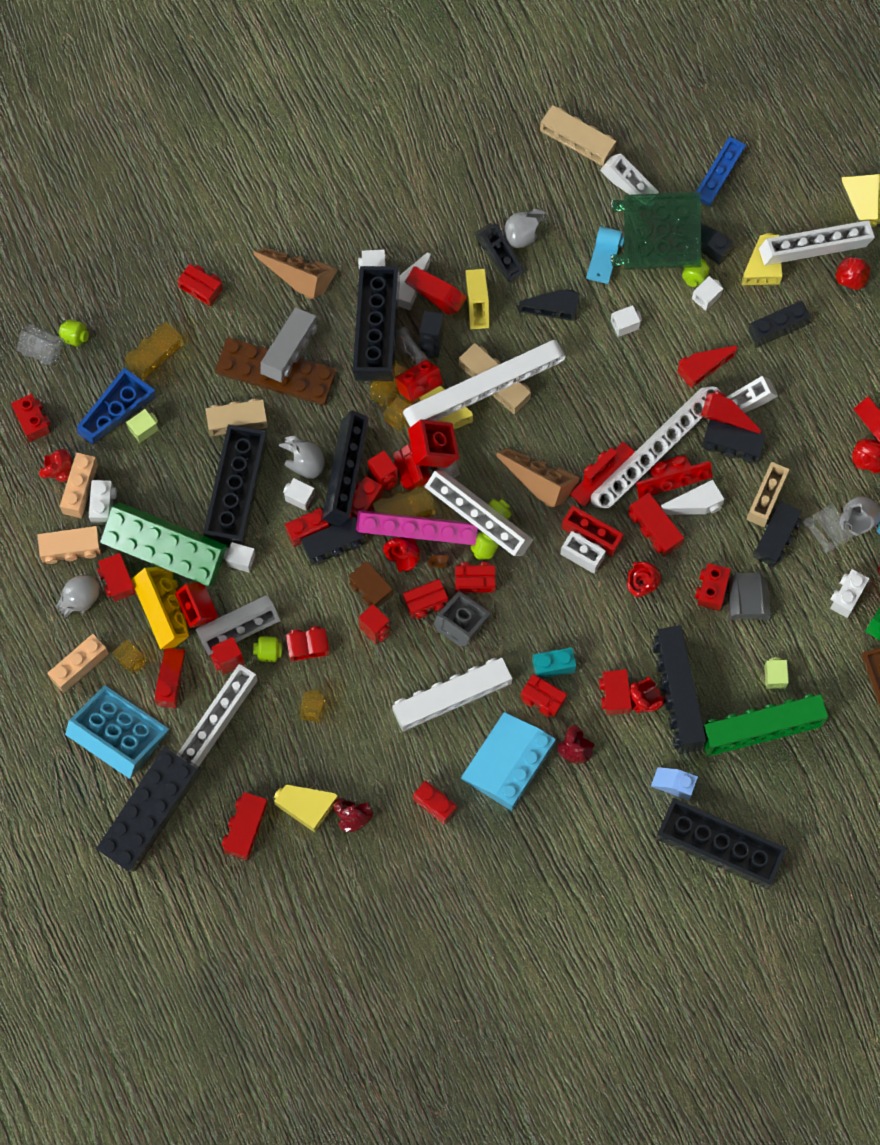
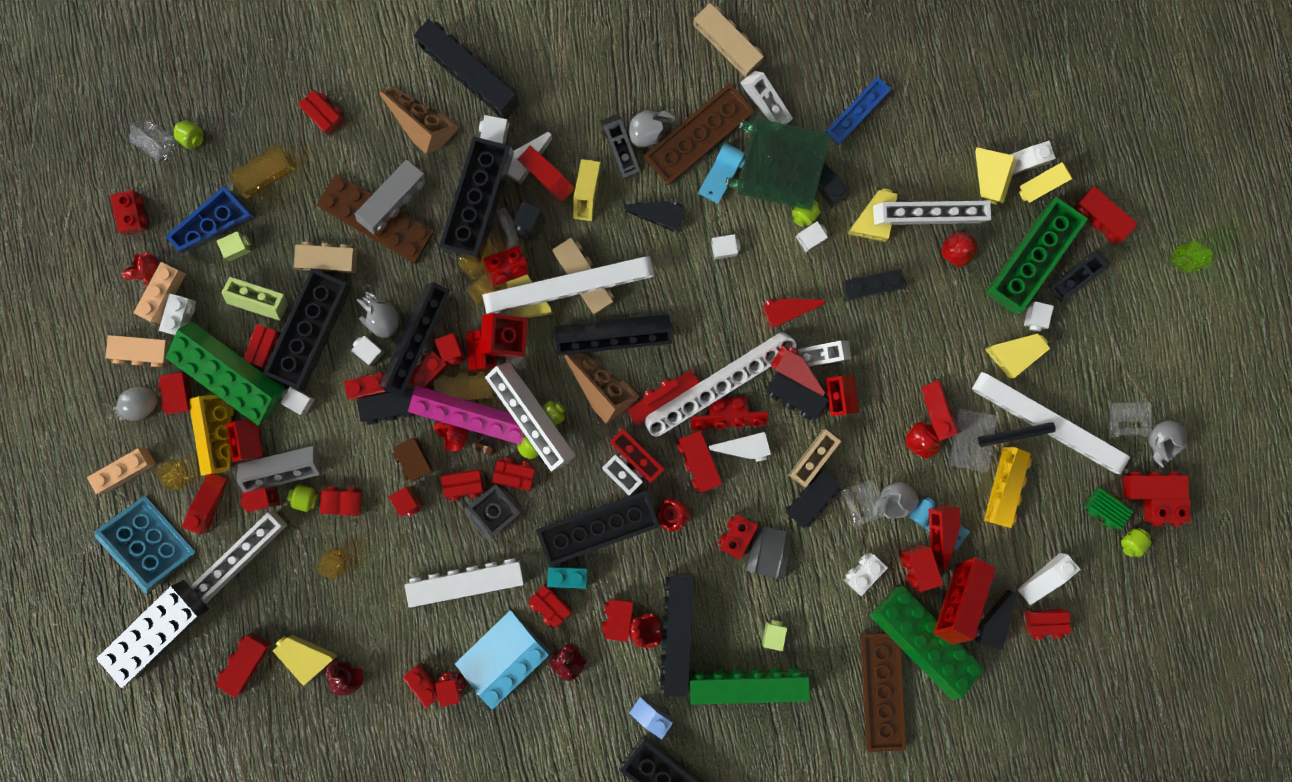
camera: 10 degrees right, 15 degrees up
none -> yellowish green brick [221,277,288,321]
none -> red brick [243,324,281,368]
none -> black brick [413,18,519,119]
none -> red brick [435,671,466,707]
none -> black brick [536,490,659,566]
none -> black brick [555,314,672,355]
none -> reddish brown plate [643,83,754,186]
none -> red brick [825,375,859,416]

